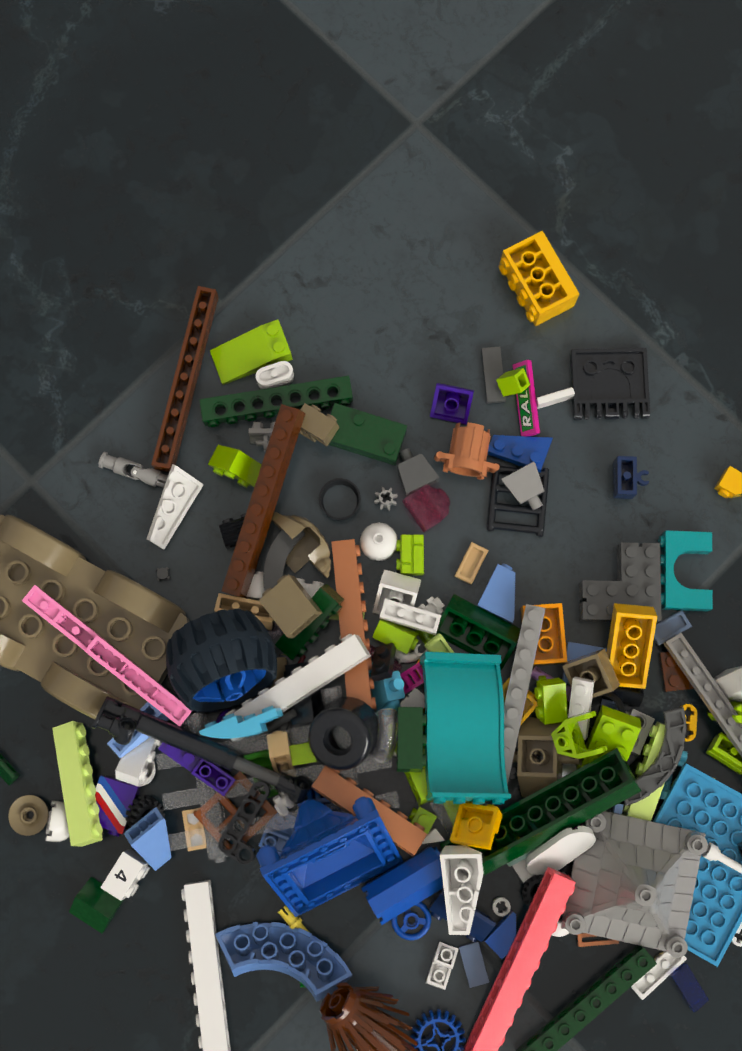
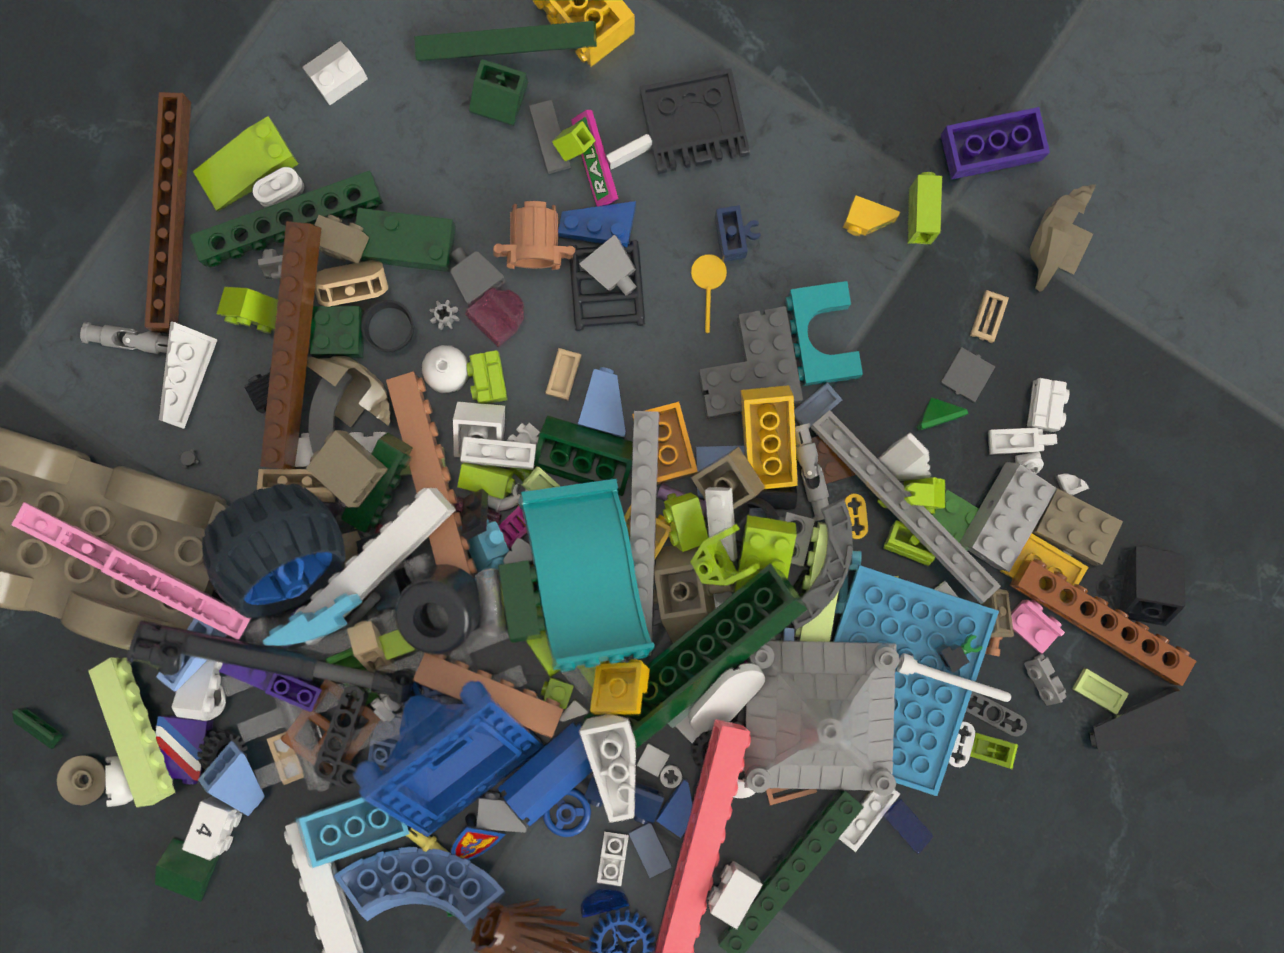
camera: 15 degrees left, 5 degrees up
dark purple slope [430,383,474,425] -> none
none -> medium azure brick [295,796,409,868]
none -> white slope [302,41,368,105]
none -> dark green brick [310,306,364,359]
none -> tan brick [315,260,388,307]
none -> dark green tile [414,21,597,61]
none -> shield [451,814,506,860]
none -> dark green slope [469,59,528,126]
none -> light grey slope [476,792,528,833]
none -> clear blue plate [581,889,629,918]
none -> white tile [637,743,670,777]
none -> yellow piece [691,254,727,333]
none -> white brick [707,861,762,929]
none -> light grey piece [795,423,829,521]

